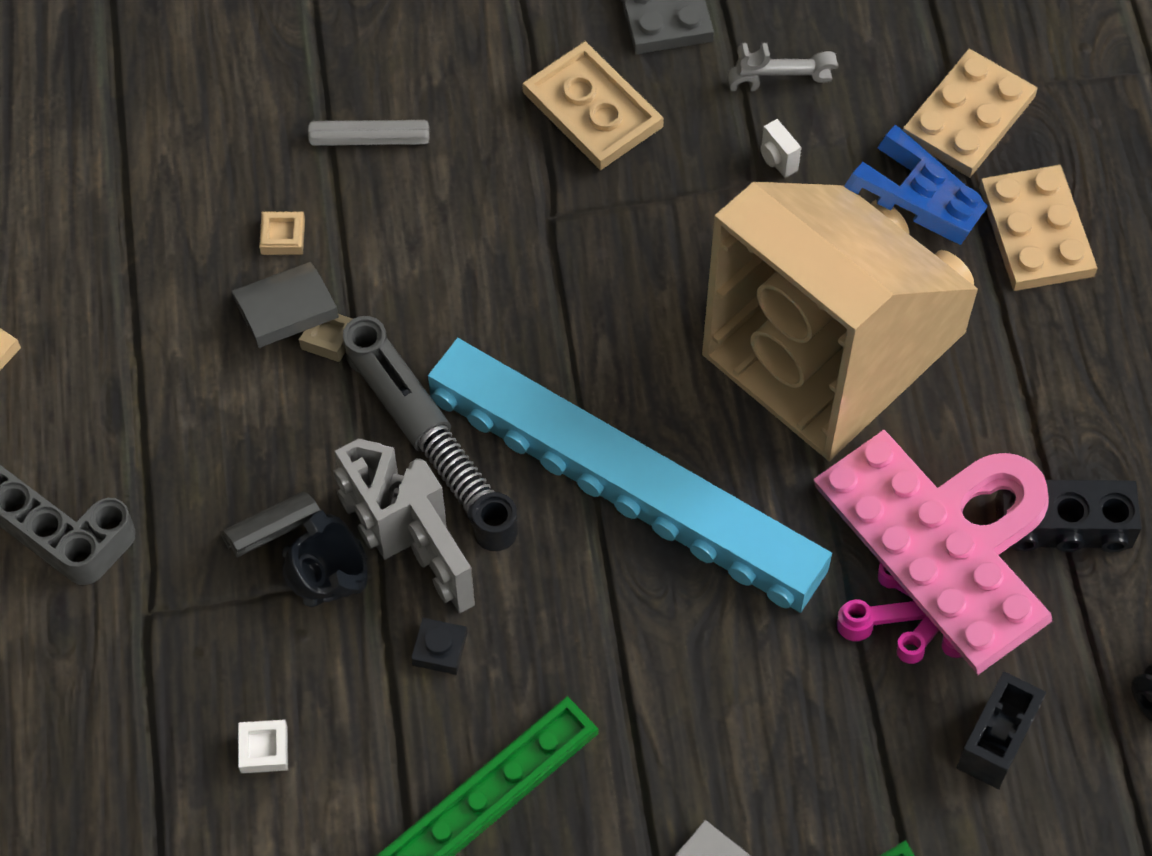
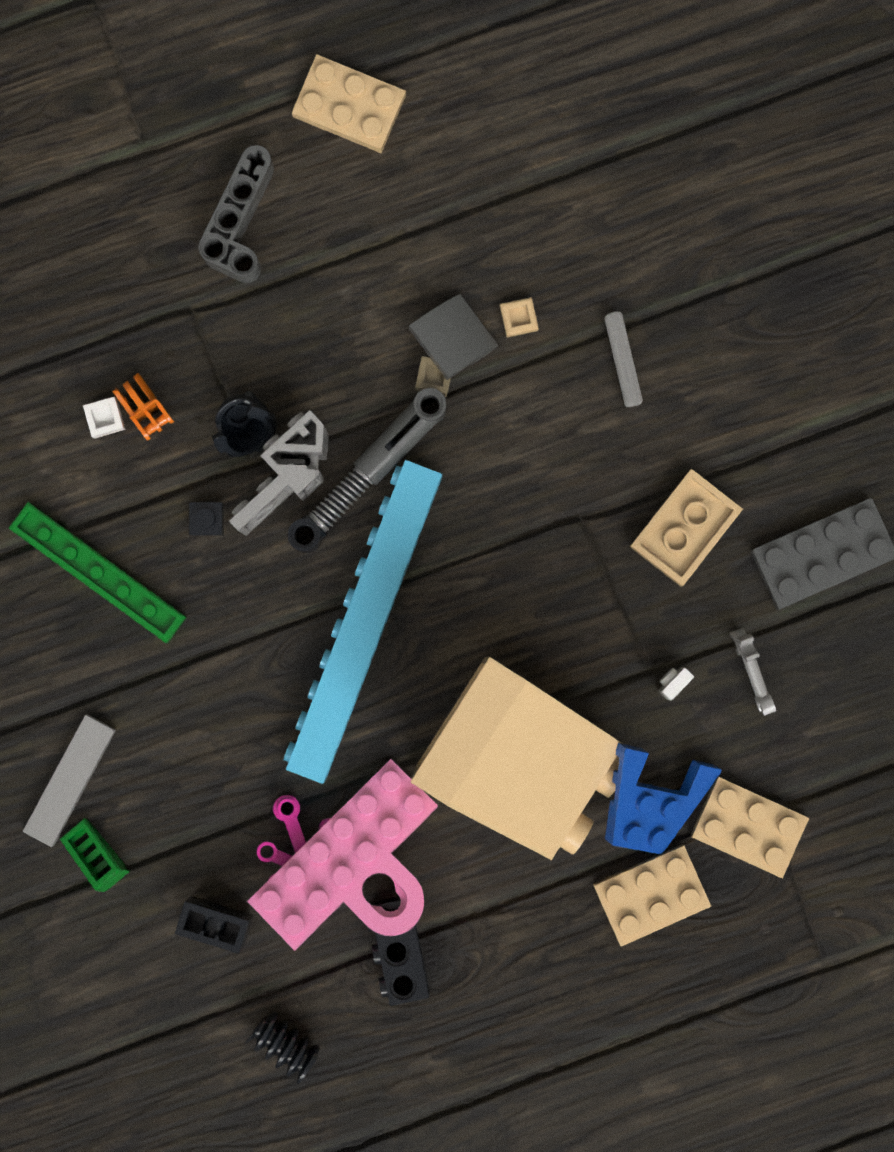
camera: 80 degrees right, 25 degrees up
dark grey slope [220,491,320,558] -> none
none -> orange arm [112,373,174,441]

